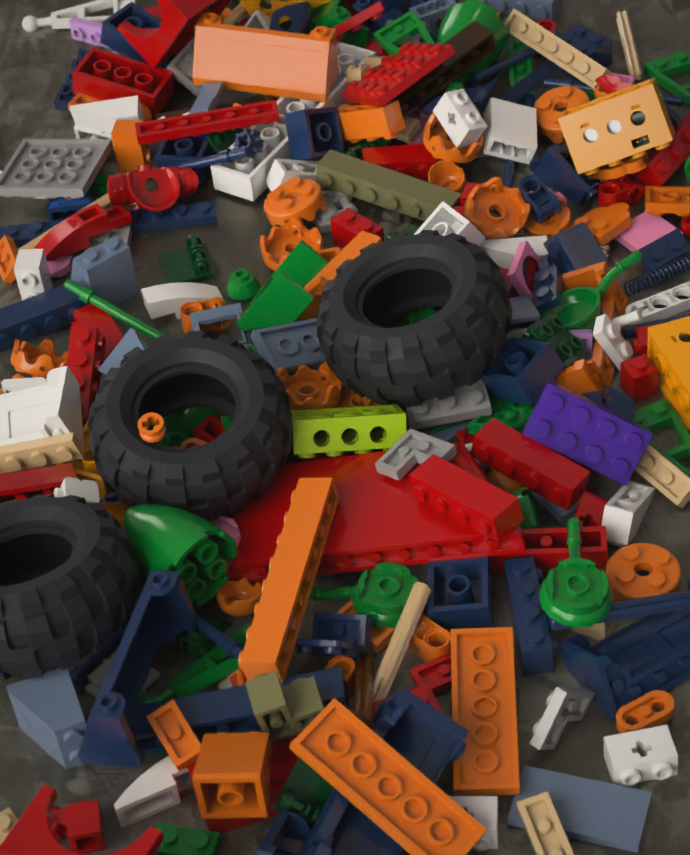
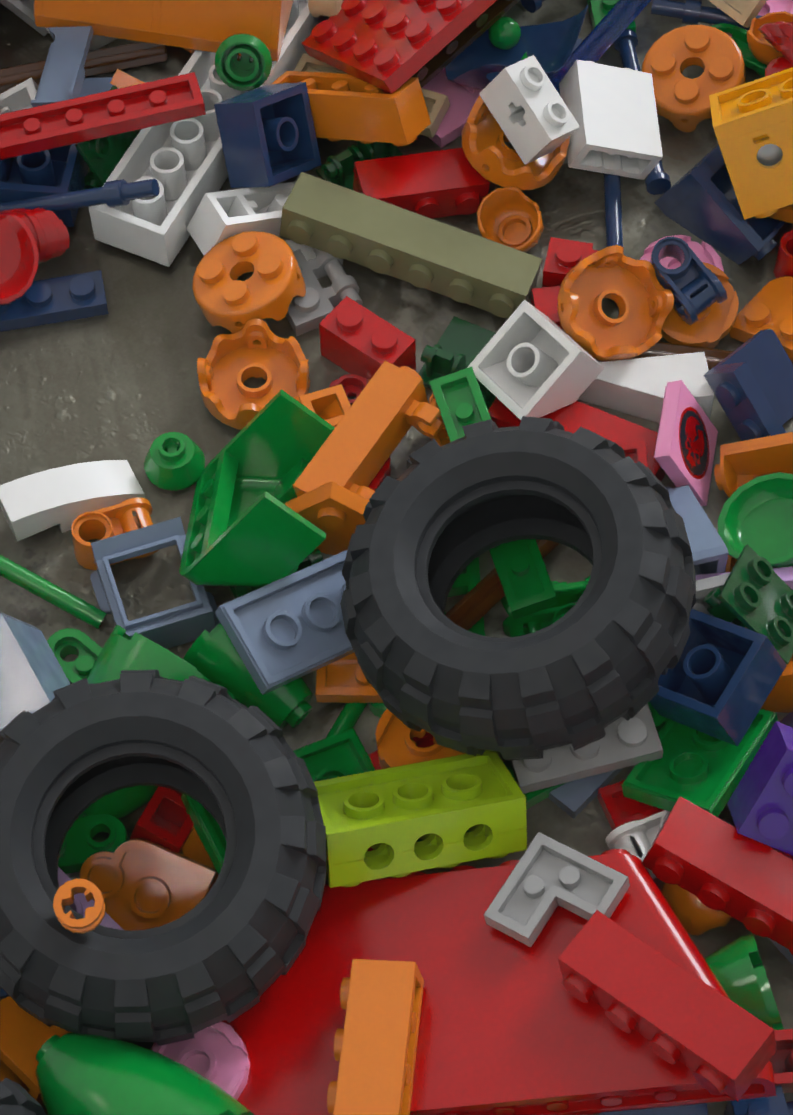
camera: 10 degrees left, 15 degrees up
dark green hinge [158,234,216,284] -> none
dark blue gear [234,128,265,159] -> none
orange plate [276,362,342,411] -> none
dark blue hinge [533,254,562,314] -> none
none -> green cone [215,34,272,91]

